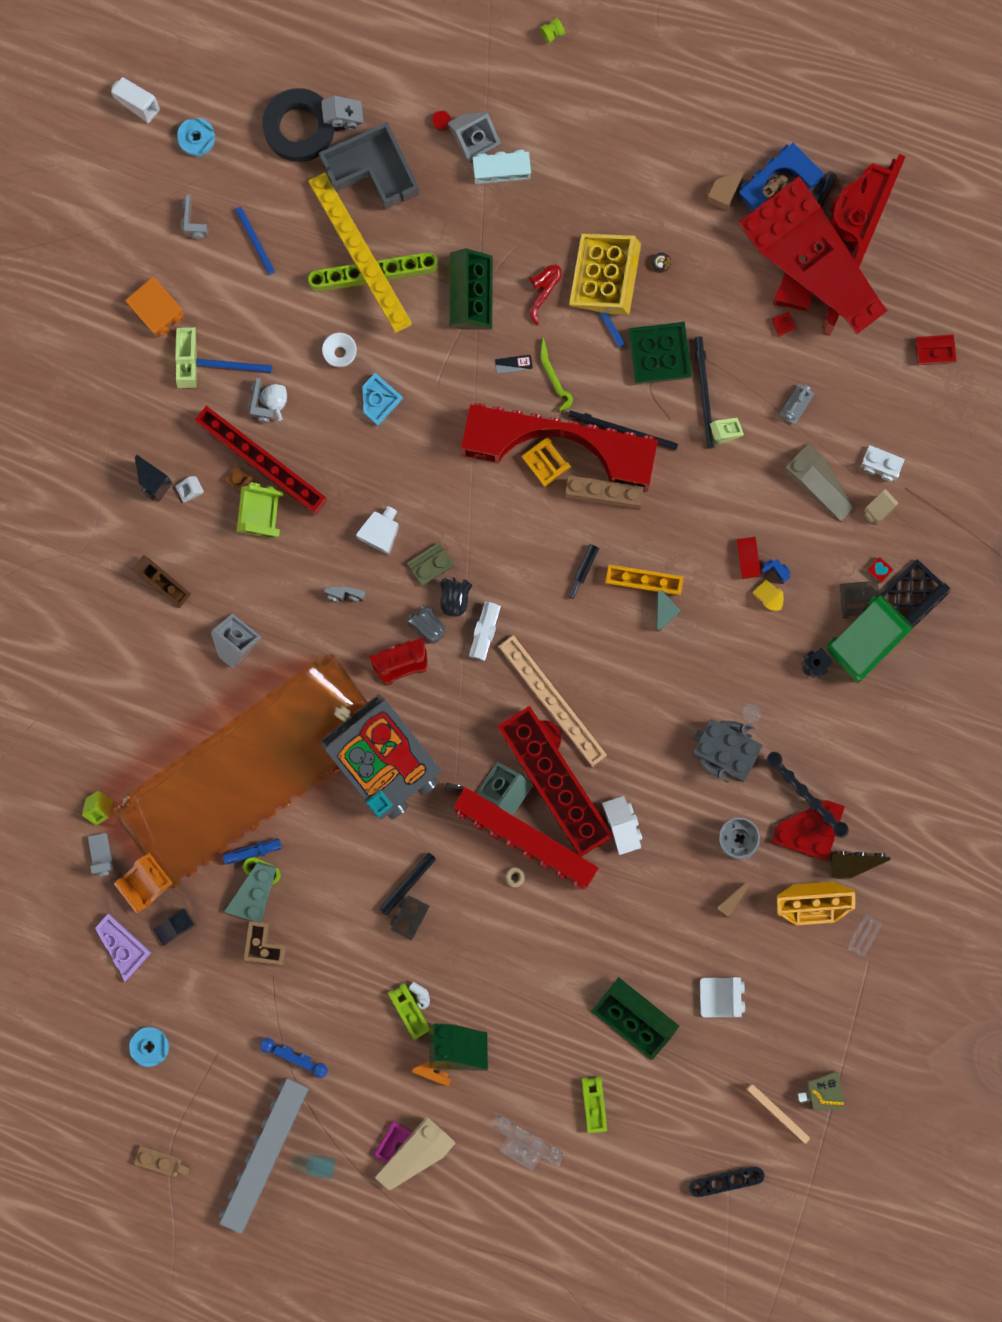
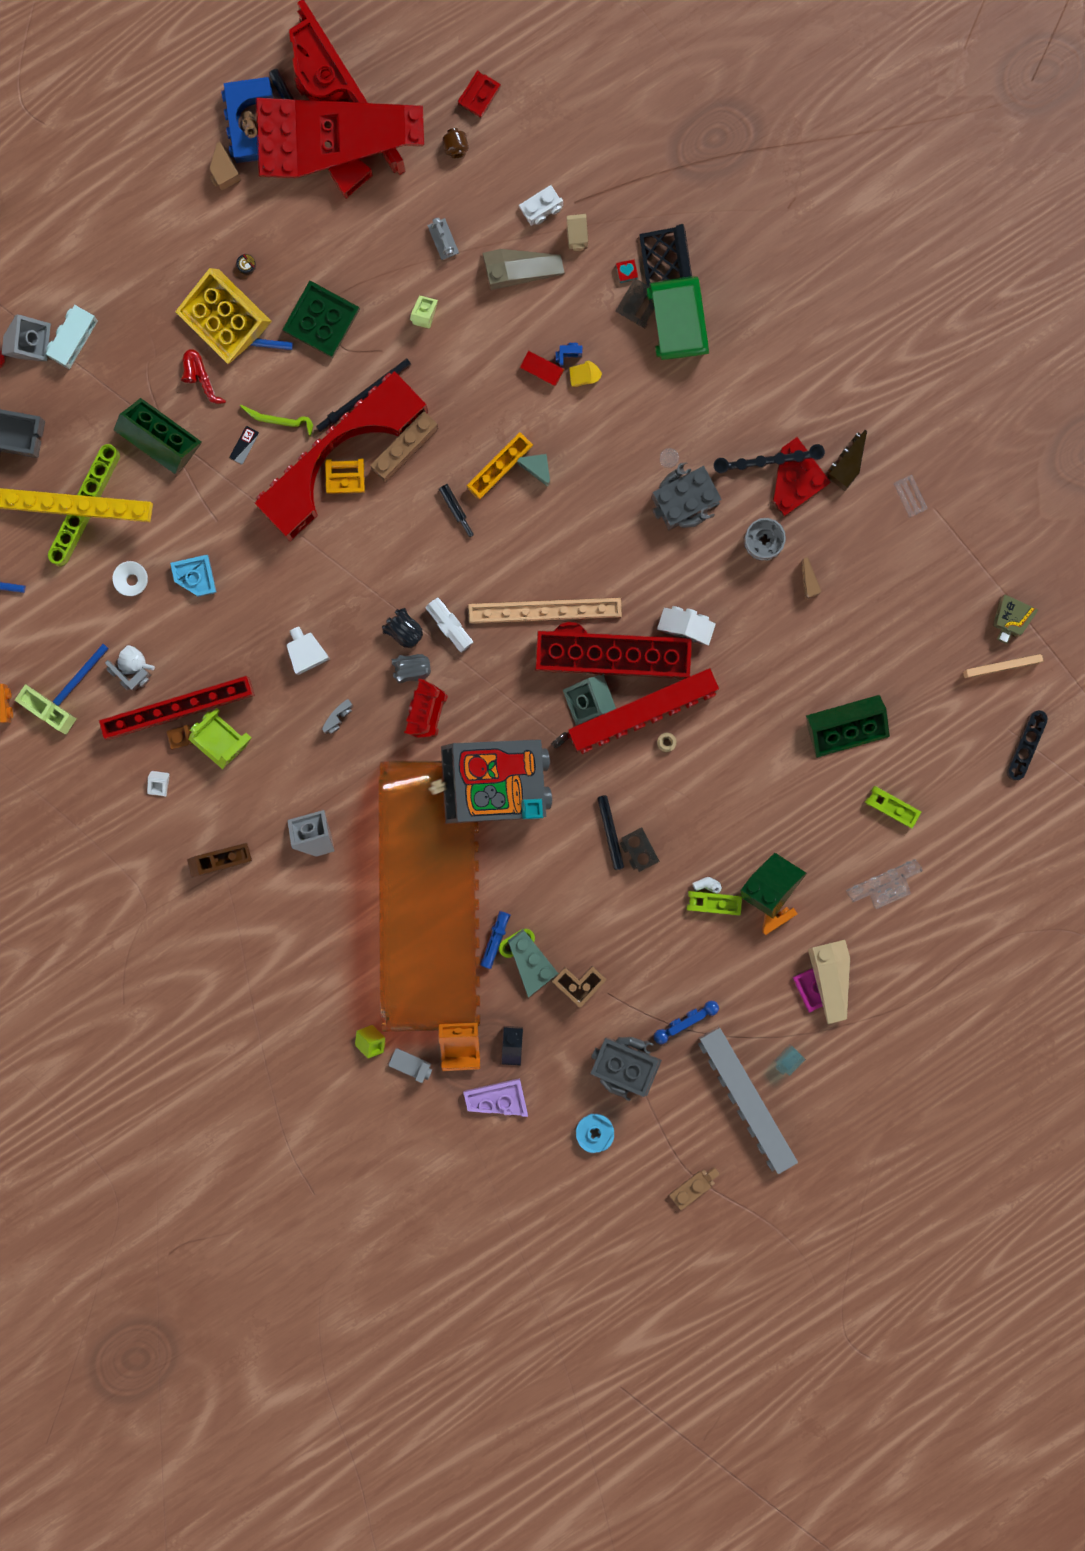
camera: 55 degrees left, 5 degrees up
black slope [135,455,173,502] -> none
olive plate [407,543,454,587] -> none
black bar [695,336,715,449] -> none
white bracket [700,977,745,1017] -> none
red tile [771,312,797,337] -> none
light orange wedge [777,881,855,926] -> none
black brick [801,647,833,678] -> none
none -> reddish brown head [442,128,469,159]
none -> dark grey torso [590,1037,662,1101]

